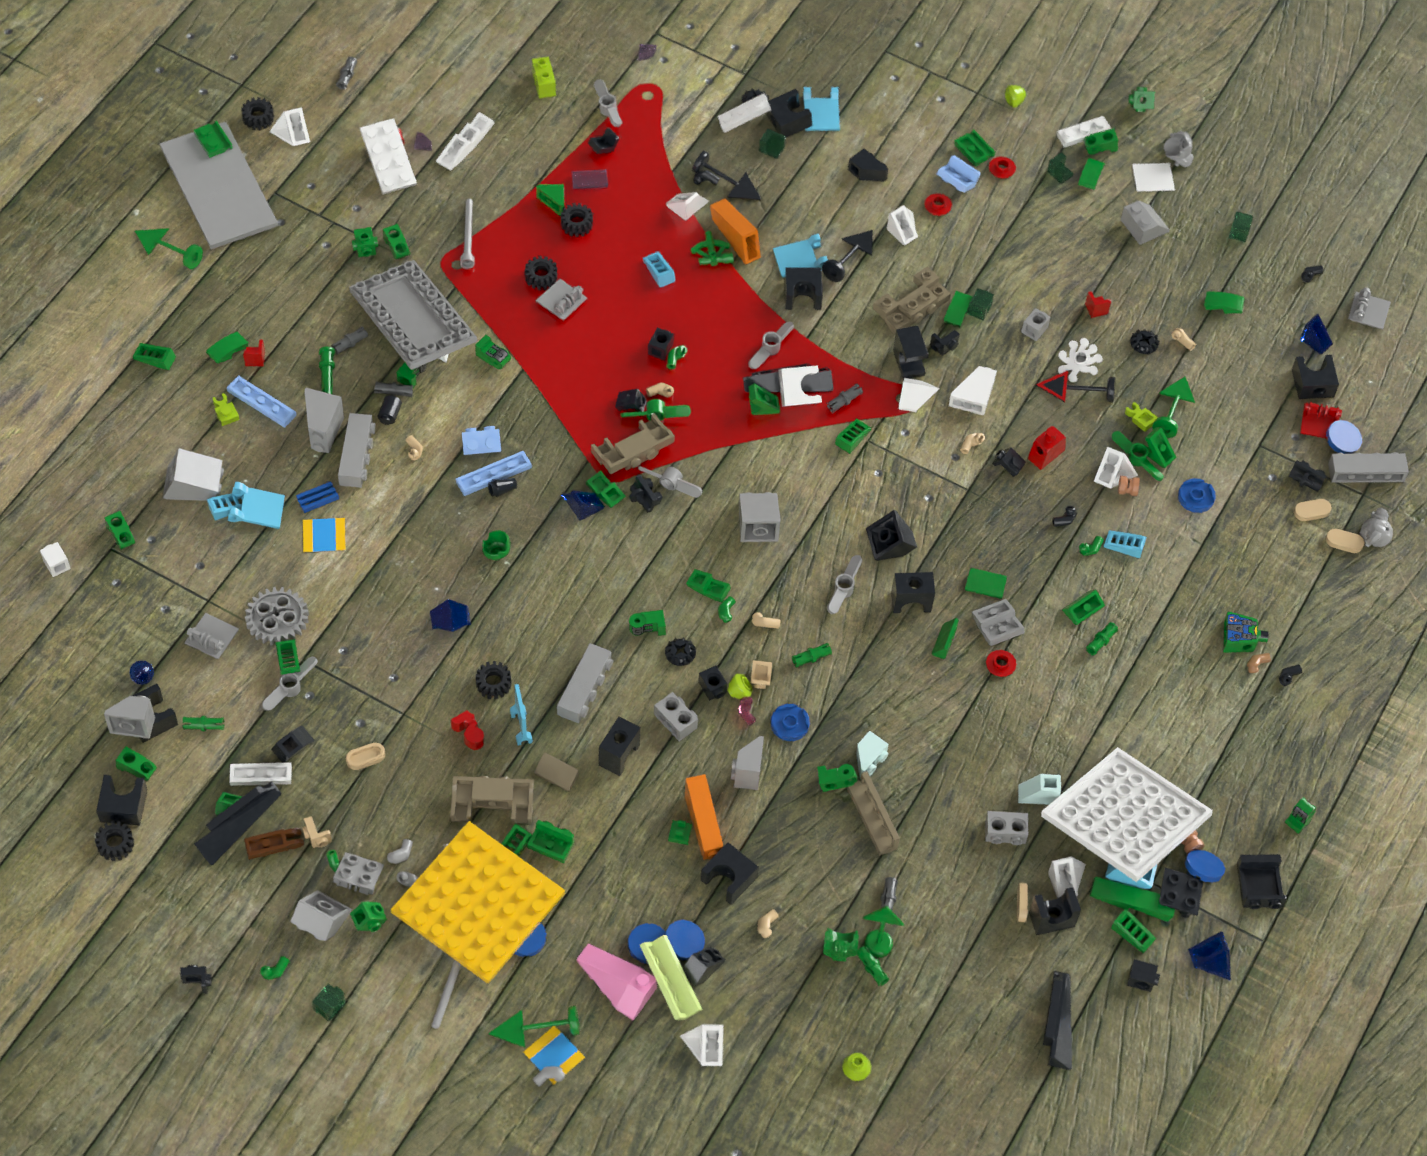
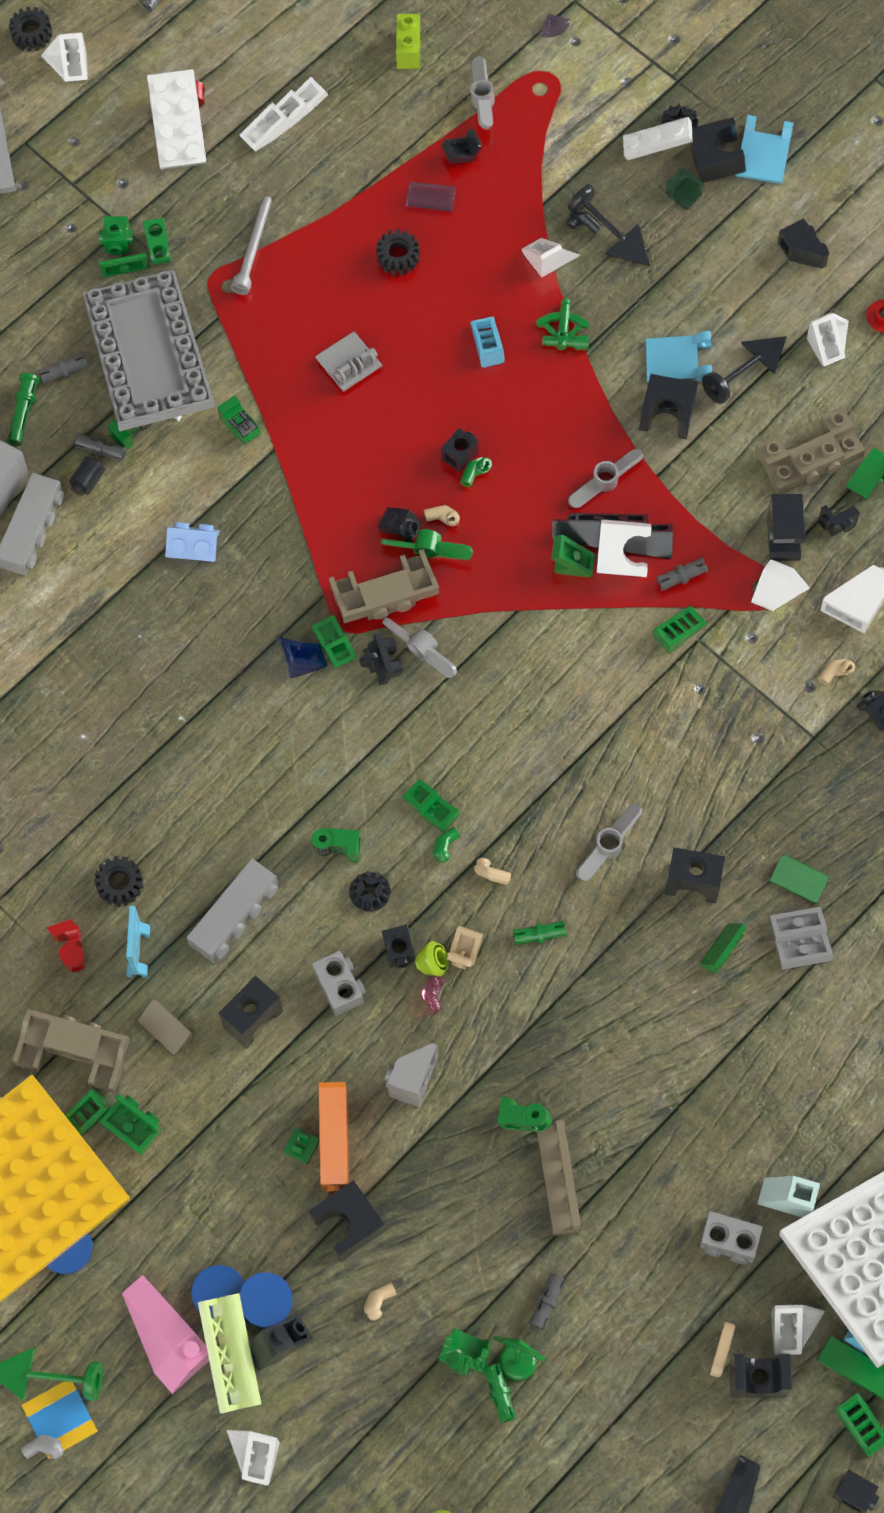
camera: 20 degrees right, 10 degrees up
tan arm [406,435,423,460] -> none
clear purple tile [414,132,432,151] -> none
clear blue slope [430,599,471,632] -> none
light blue tile [456,451,532,496] -> none
green hair [482,530,511,561] -> none
black cone [488,478,517,497] -> none
black tyre [525,256,557,290] -> none
green slope [536,184,564,216] -> none
orange slope [710,199,761,265] -> none
light grey slope [739,492,781,542] -> none
blue tile [770,704,810,741] -> none
light aqua slope [856,731,889,779] -> none
black slope [866,510,917,561] -> none
red piece [986,650,1017,677] -> none
none -> green slope [99,253,149,278]

